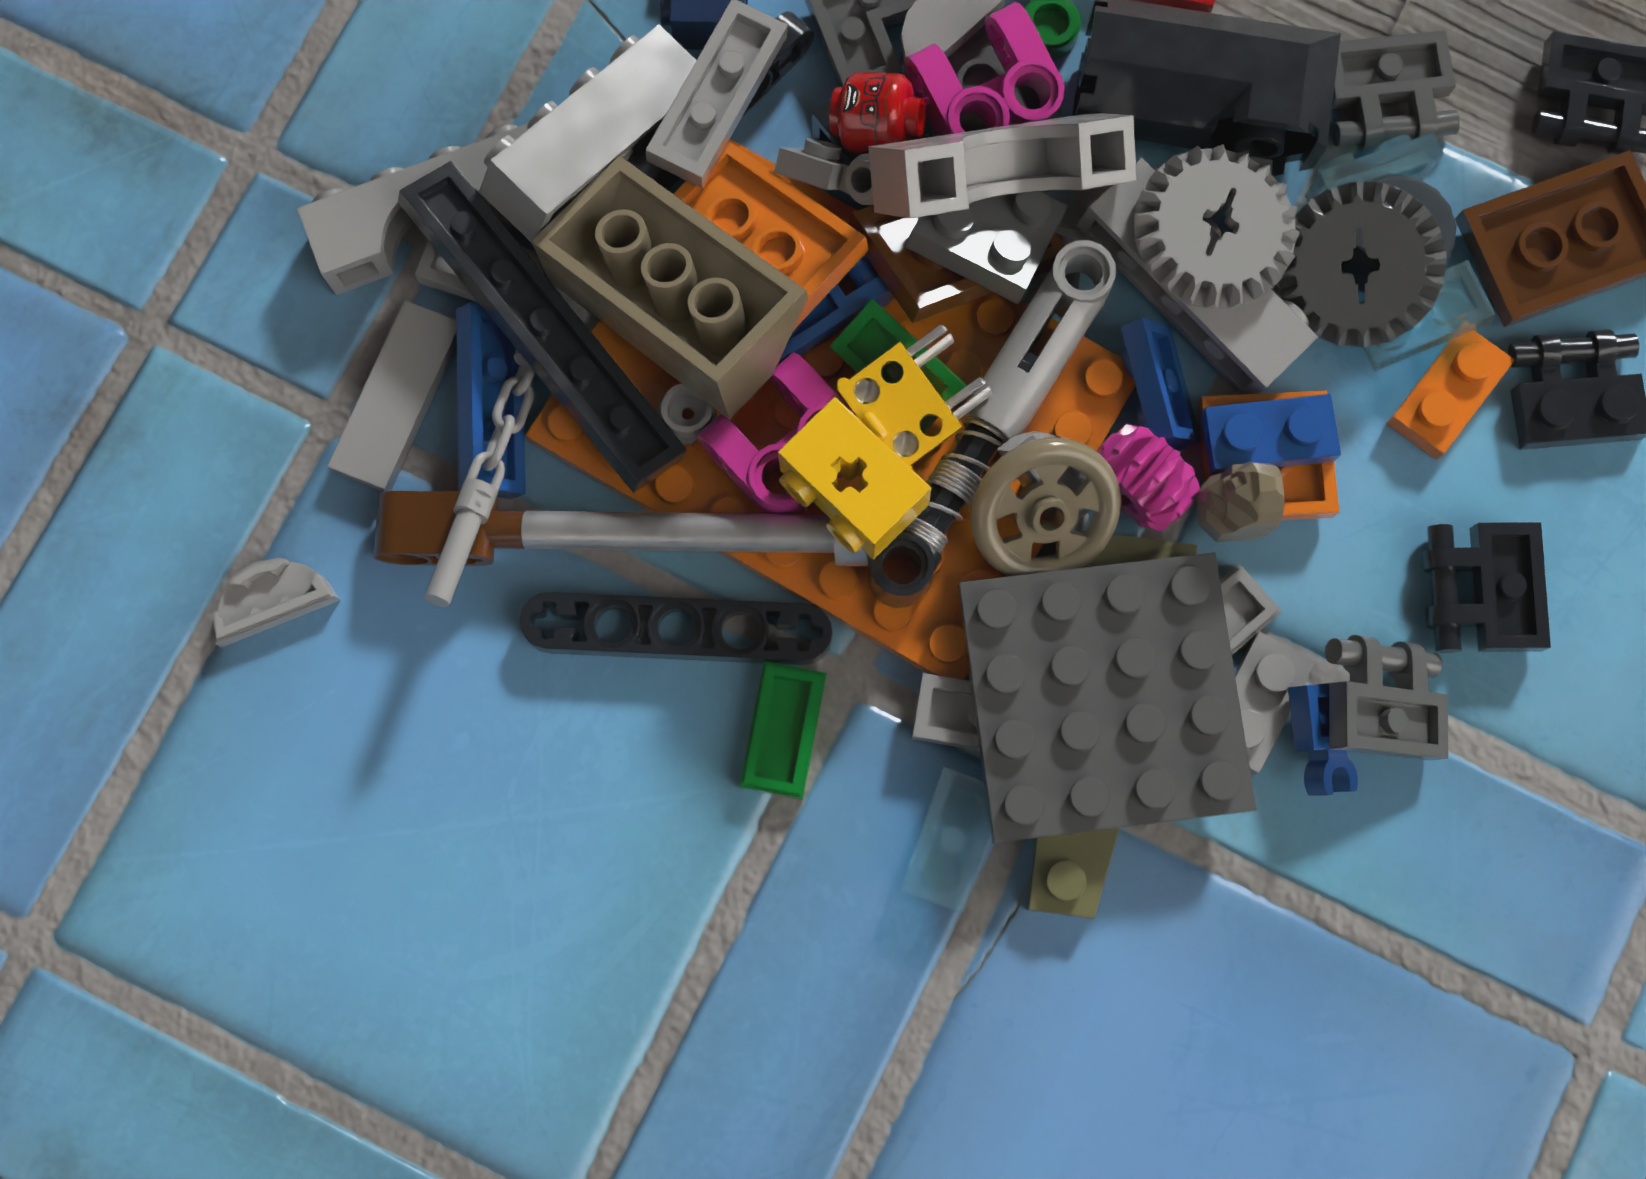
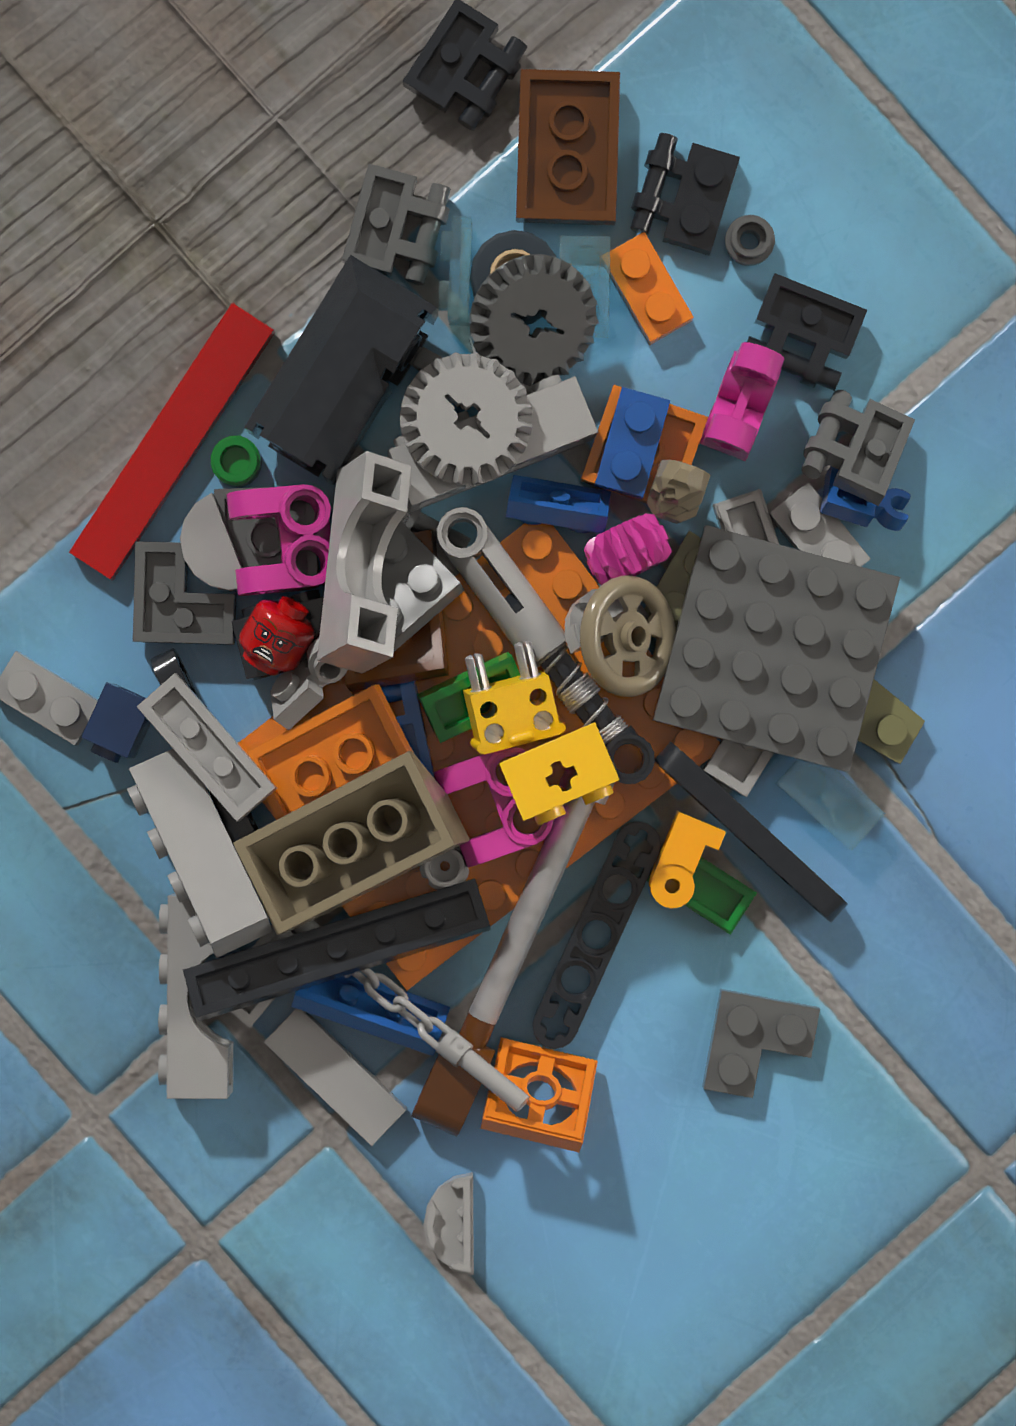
camera: 65 degrees left, 10 degrees up
none -> orange piece [480,1037,598,1153]
none -> light orange leg [649,810,726,909]
none -> black beam [655,742,848,922]
none -> dark pink piece [699,342,785,461]
none -> dark grey plate [702,989,820,1098]
none -> dark grey plate [725,215,775,266]

